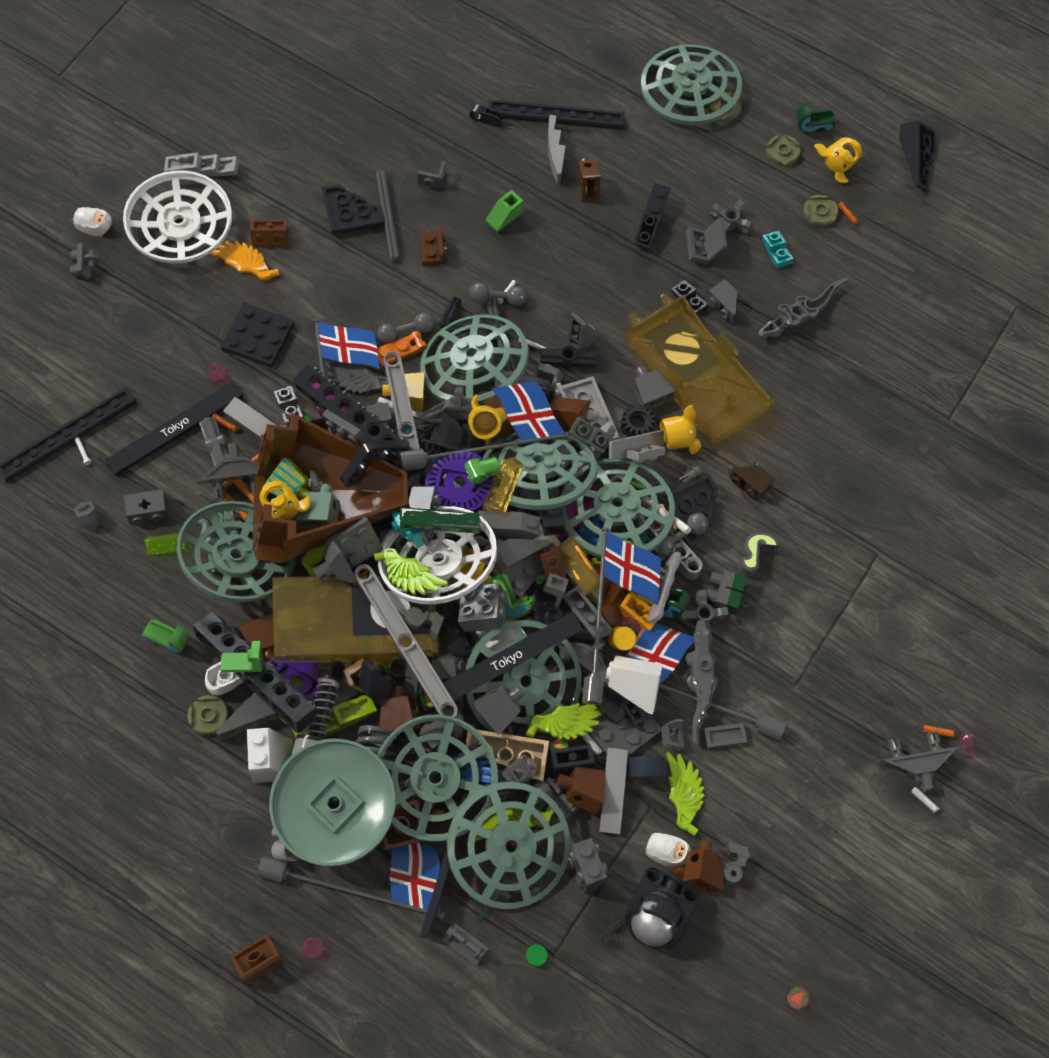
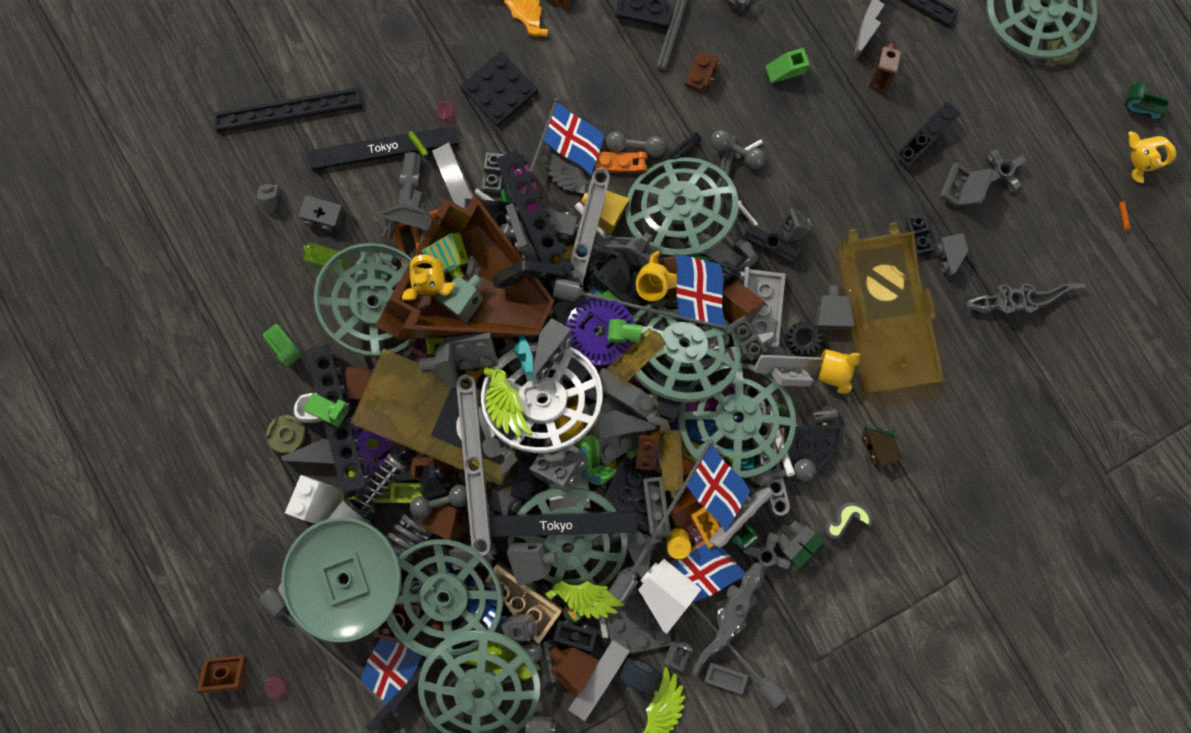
camera: 30 degrees right, 15 degrees up
white piece [75,438,92,465] -> none
orange piece [212,413,239,433] -> none
dark green tile [399,507,481,534] -> none
dark grey panel [543,573,568,608] -> none
teal slope [762,231,794,268] -> none
olive tile [766,135,801,167] -> none
olive tile [803,195,838,227] -> none
none -> lime piece [408,131,428,158]
none -> dark grey piece [410,485,468,519]

